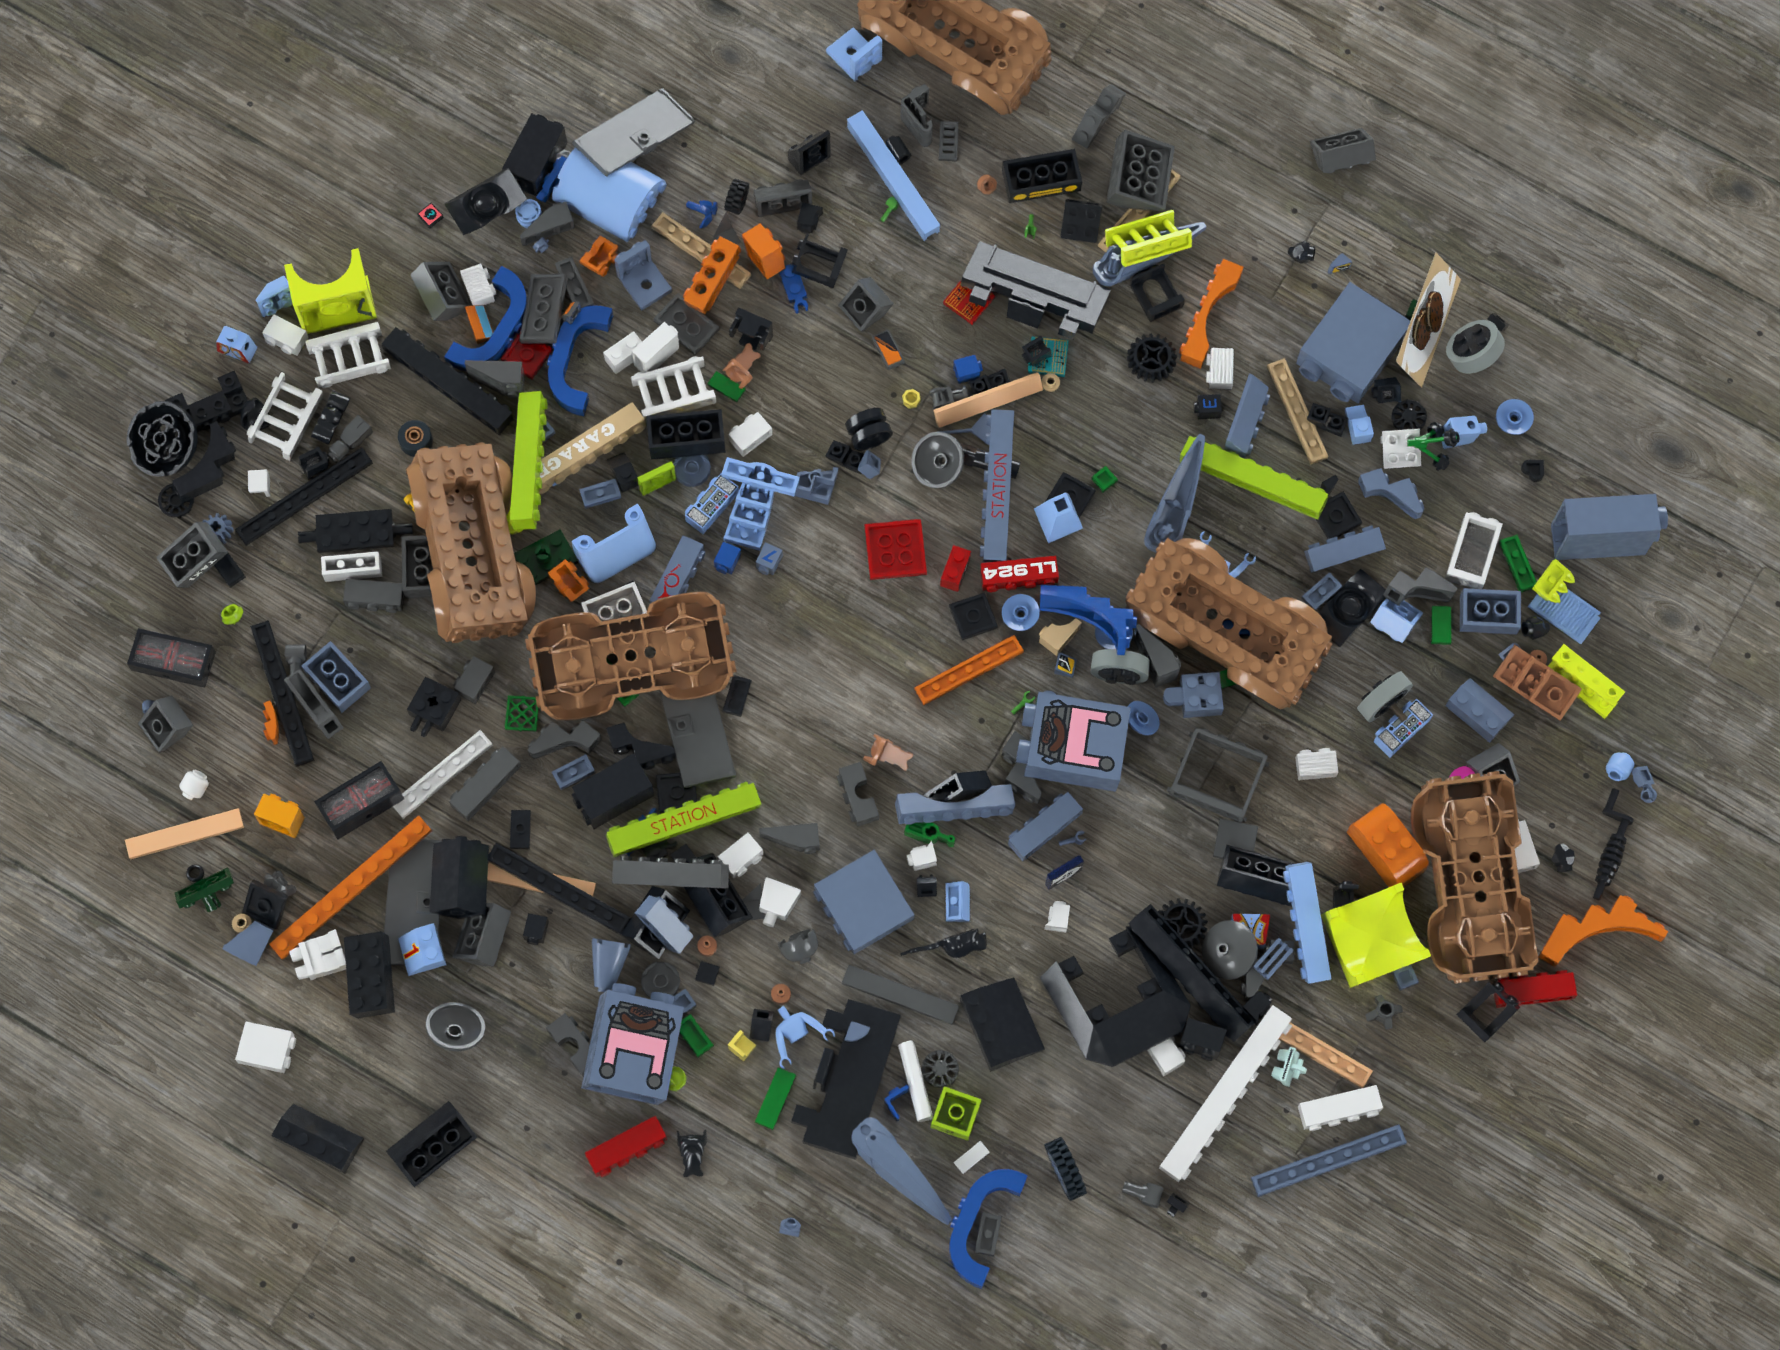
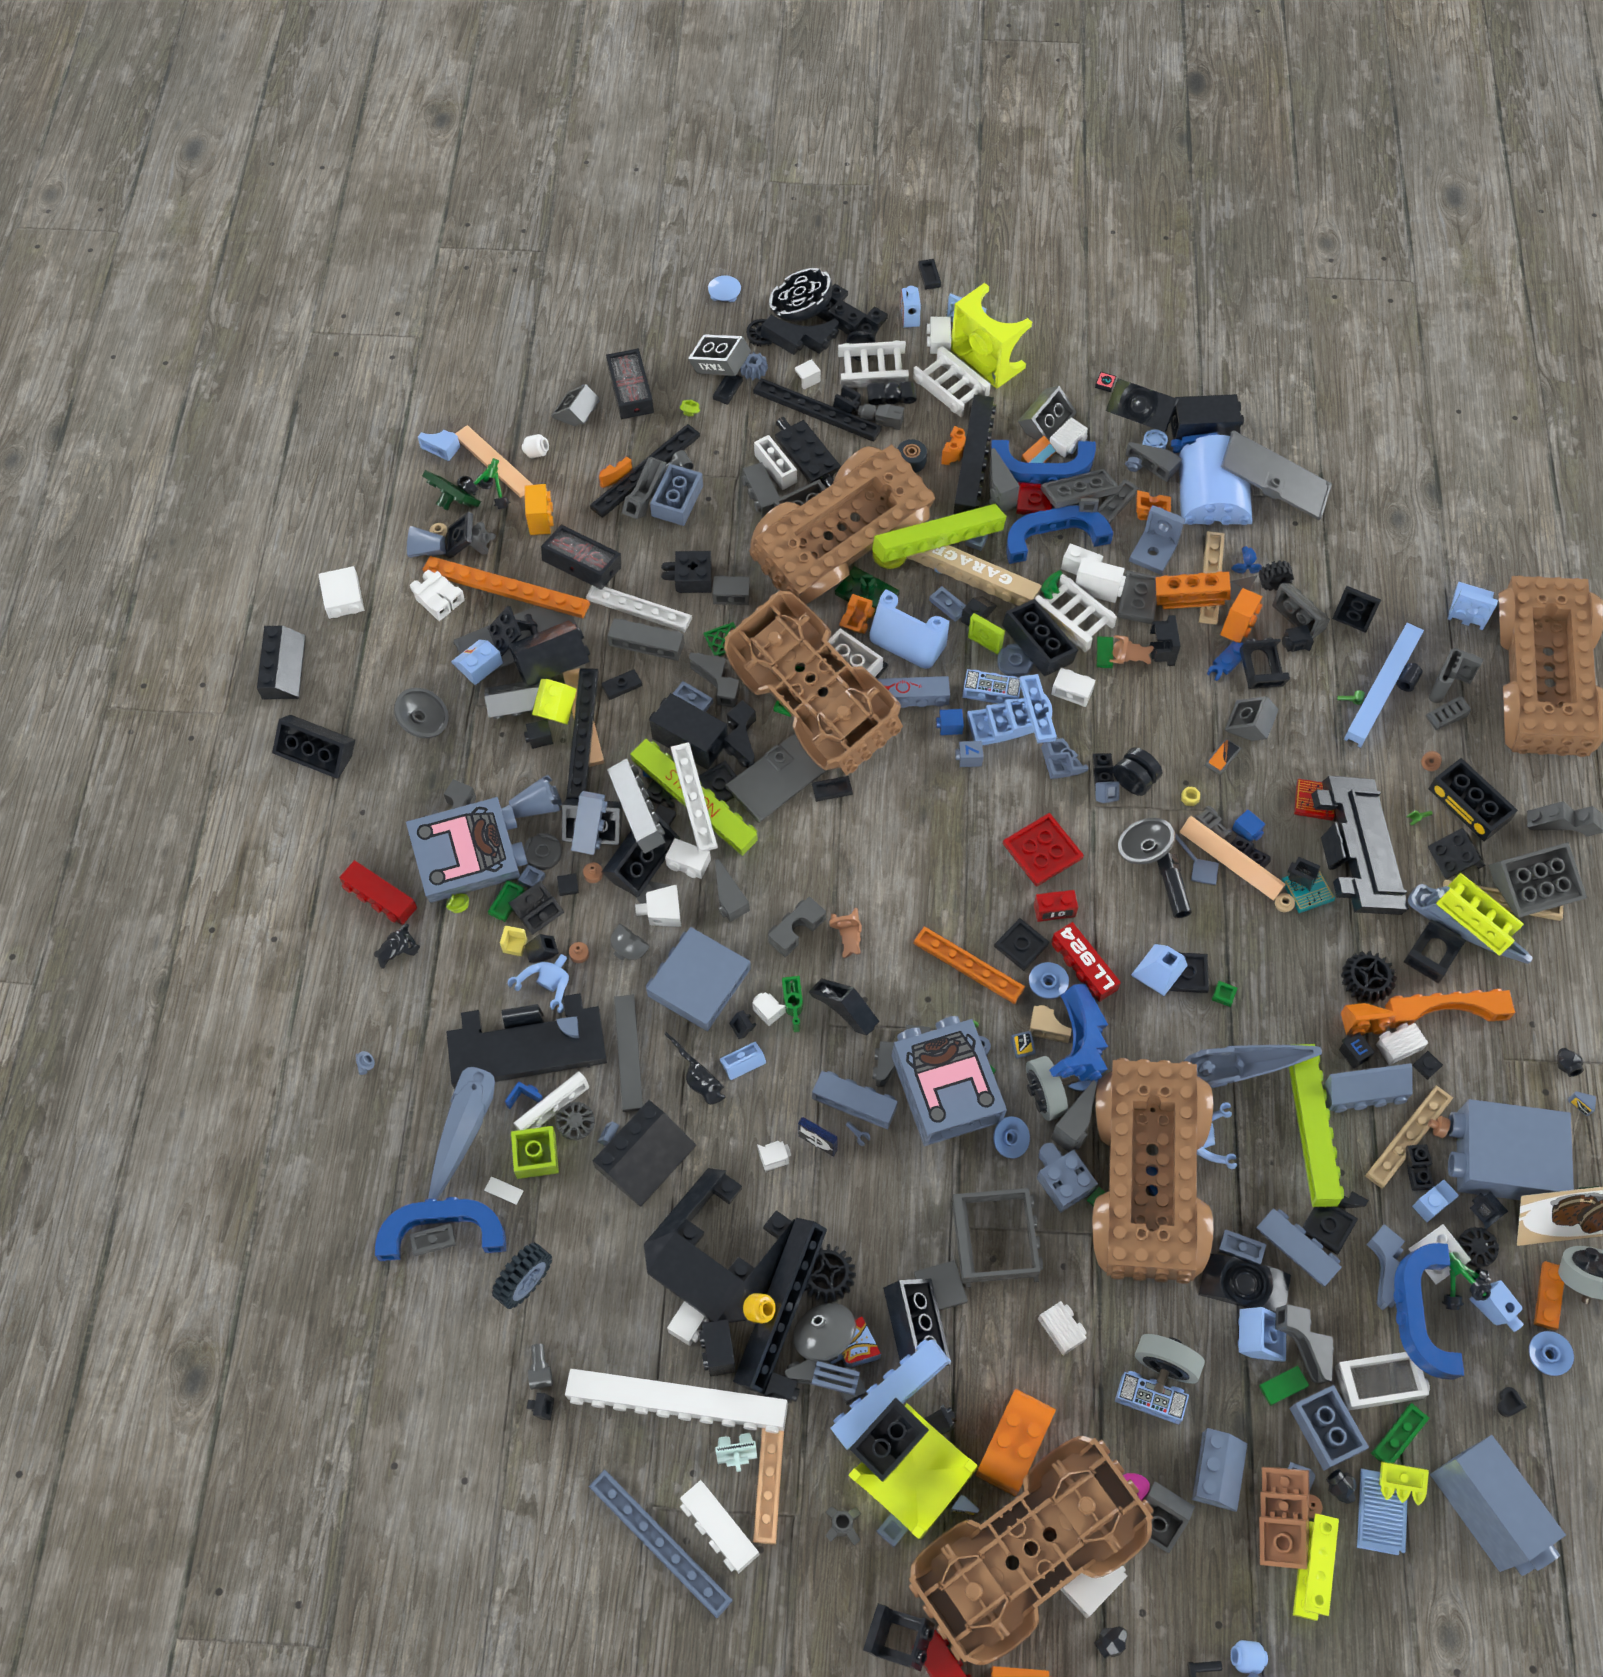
camera: 65 degrees right, 10 degrees down
black brick [344,931,395,1019] -> none
green tile [755,1067,796,1130] -> none
sand blue arch [895,784,1015,825] -> none
sand blue brick [980,409,1014,562] -> none
none -> light blue arch [418,430,460,461]
none -> plant [463,458,511,509]
none -> black plate [488,606,538,657]
none -> black slope [508,881,564,935]
none -> neon yellow slope [532,679,577,725]
none -> sand blue tile [597,1121,620,1146]
none -> white tile [671,742,718,853]
none -> light blue dish [708,276,741,302]
none -> yellow head [743,1293,775,1323]
none -> black slope [850,1397,929,1482]
none -> black tile [918,259,941,290]
none -> orange cylinder [941,426,966,465]
none -> sand blue slope [951,1495,979,1515]
none -> green piece [1040,570,1063,600]
none -> orange slope [1341,1003,1396,1036]
none -> blue arch [1394,1243,1464,1380]
none -> black plate [1412,1051,1443,1080]
none -> nougat tile [1428,1116,1450,1138]
none -> orange plate [1534,1261,1564,1331]

